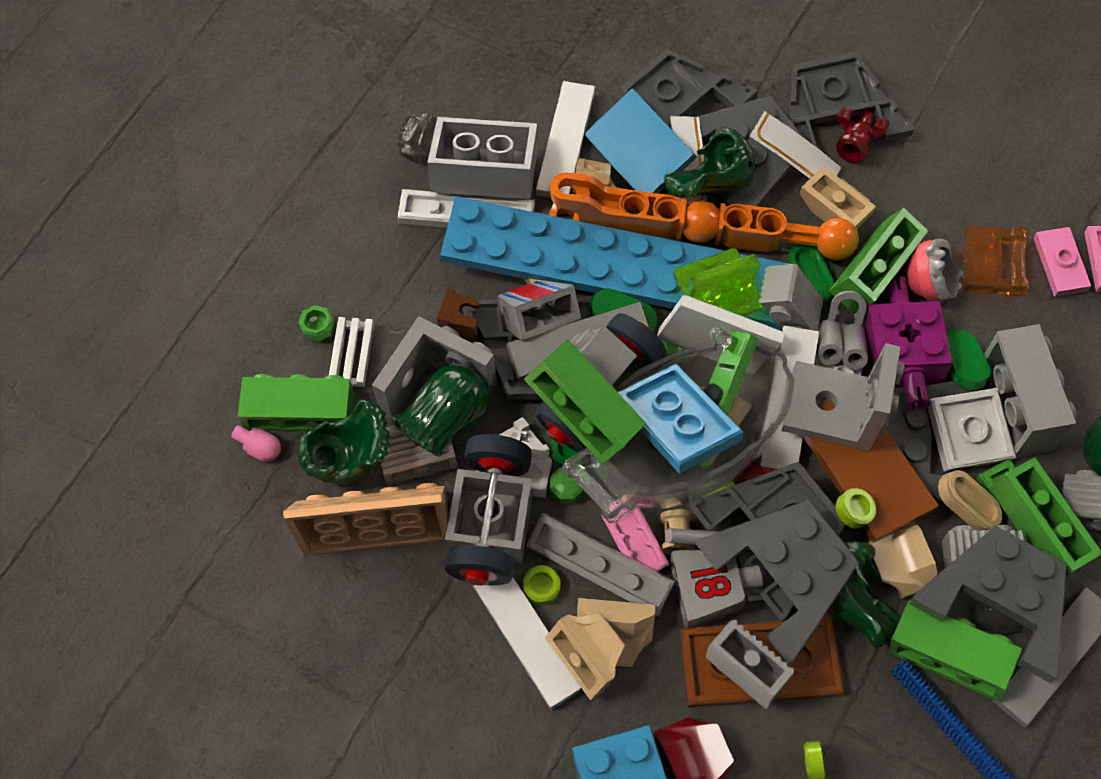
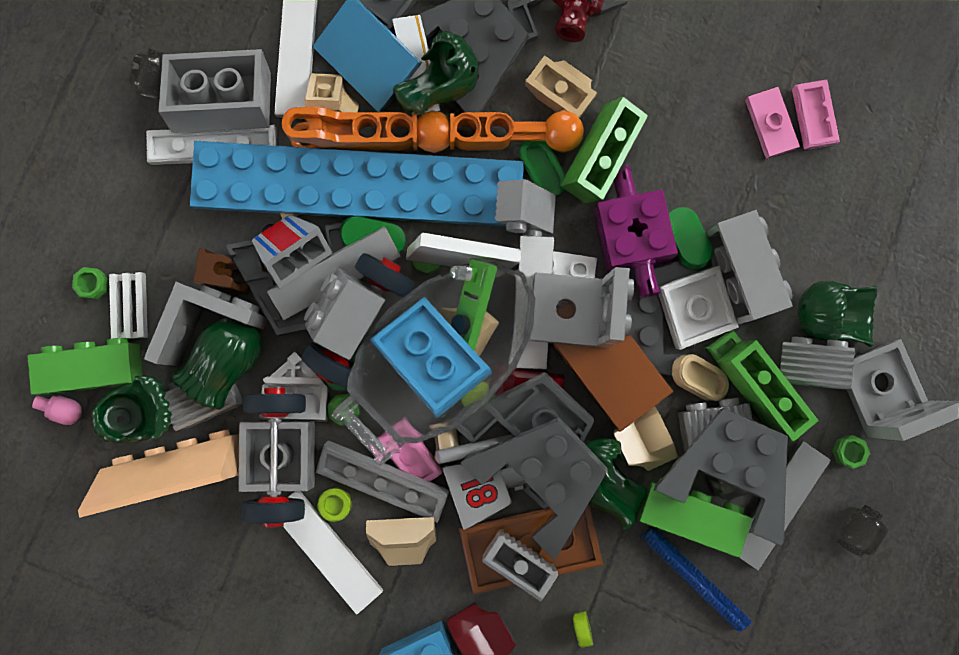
camera: 10 degrees left, 20 degrees up
bright green brick [524,338,646,464] -> none
tan slope [545,613,625,700] -> none
clear neon green bracket [673,248,764,316] -> none
white sticker [750,111,841,179] -> none
light grey piece [817,291,868,370] -> none
lime tile [836,488,876,528] -> none
hair [902,239,963,302] -> none
clear orange plate [963,225,1029,296] -> none

